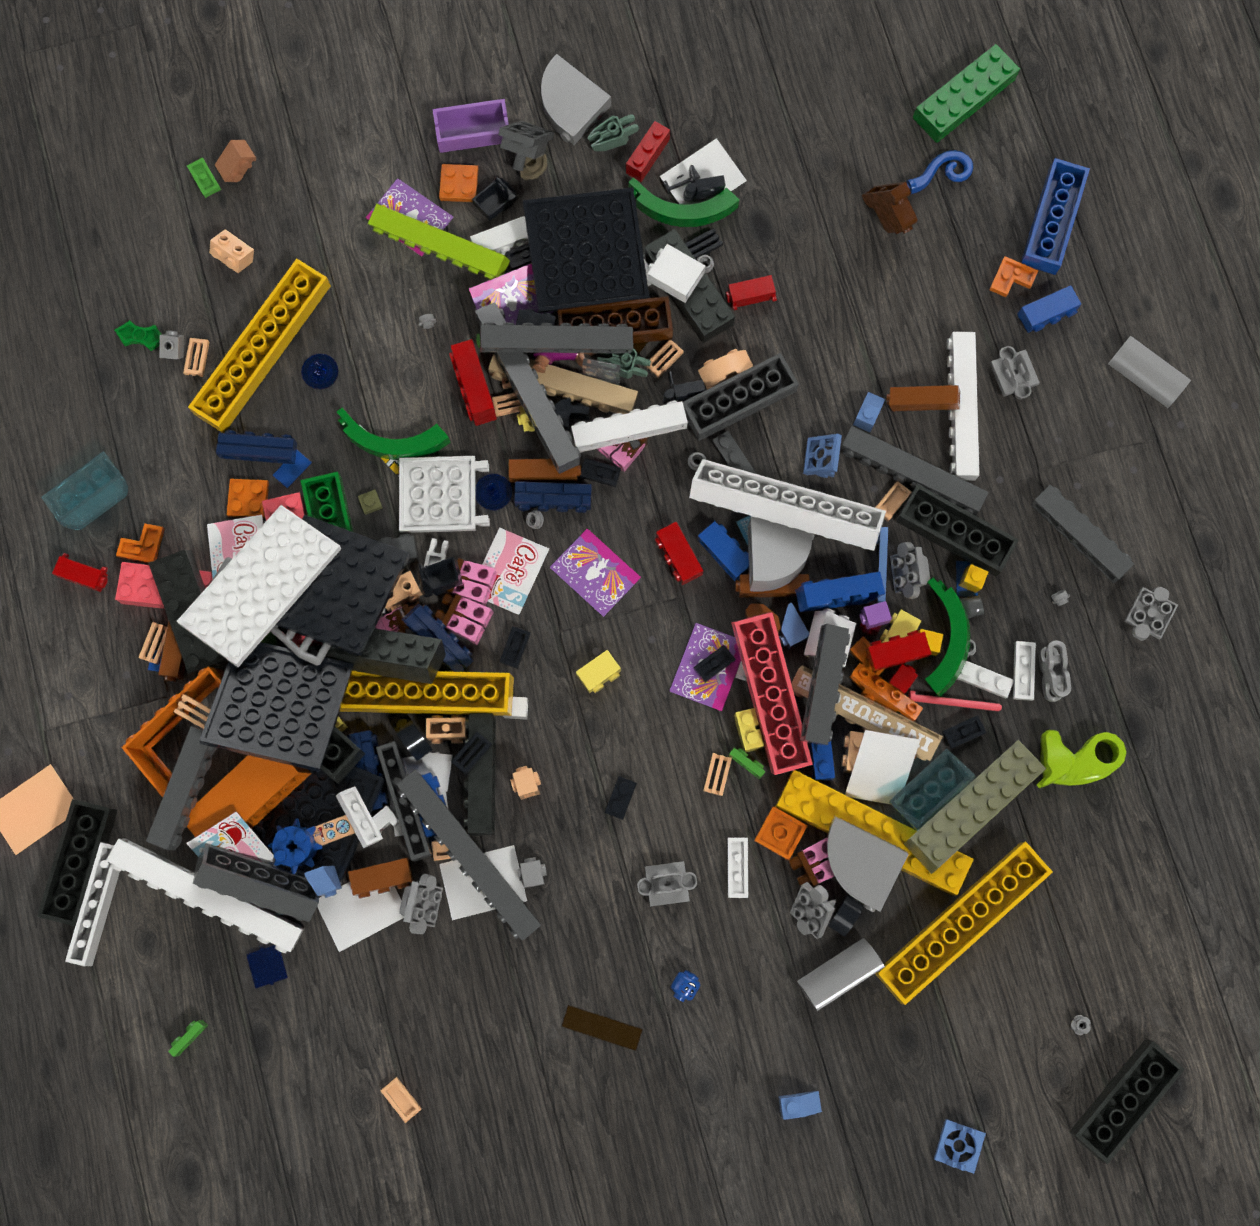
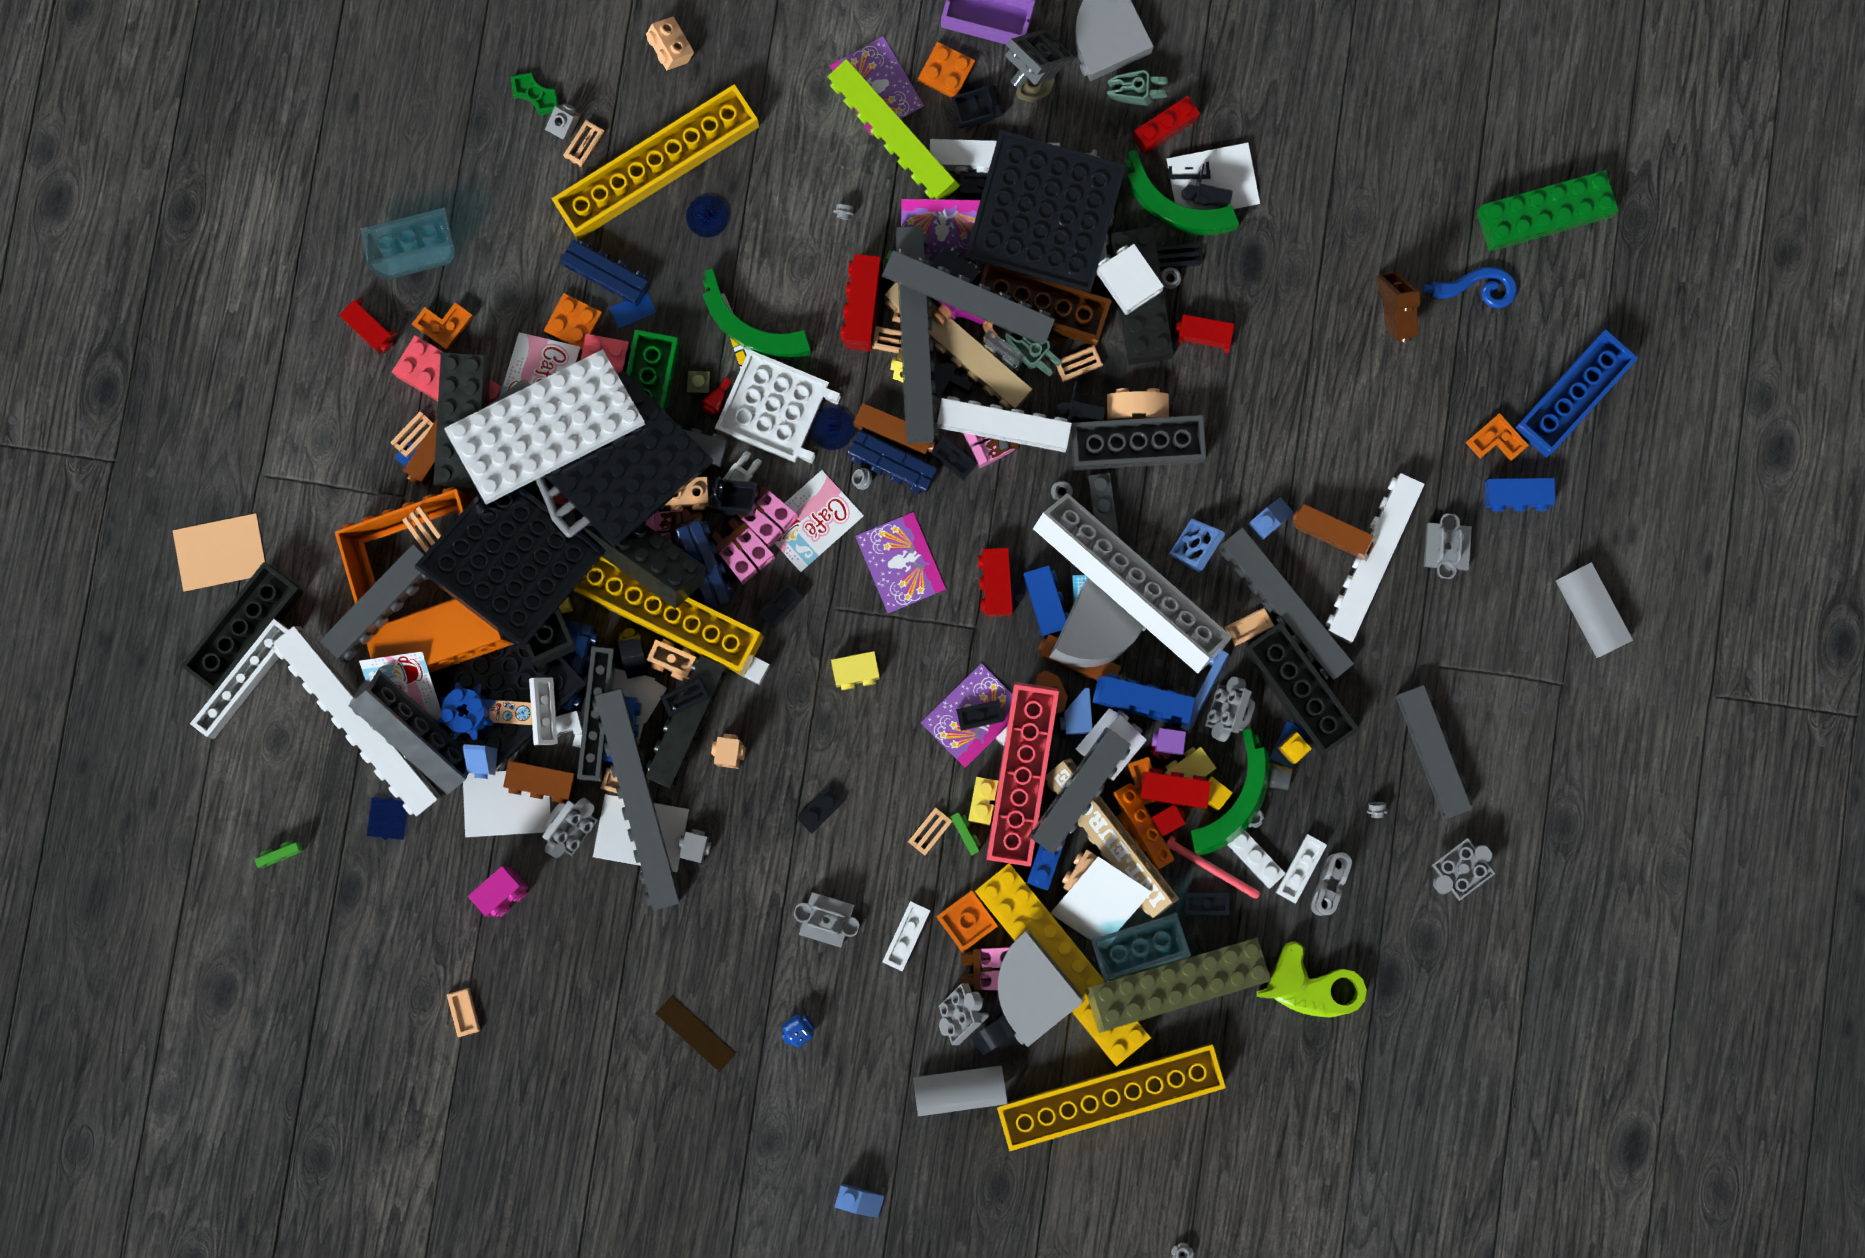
camera: 25 degrees right, 5 degrees up
none -> dark pink brick [468,866,530,917]
none -> red cone [701,377,732,416]

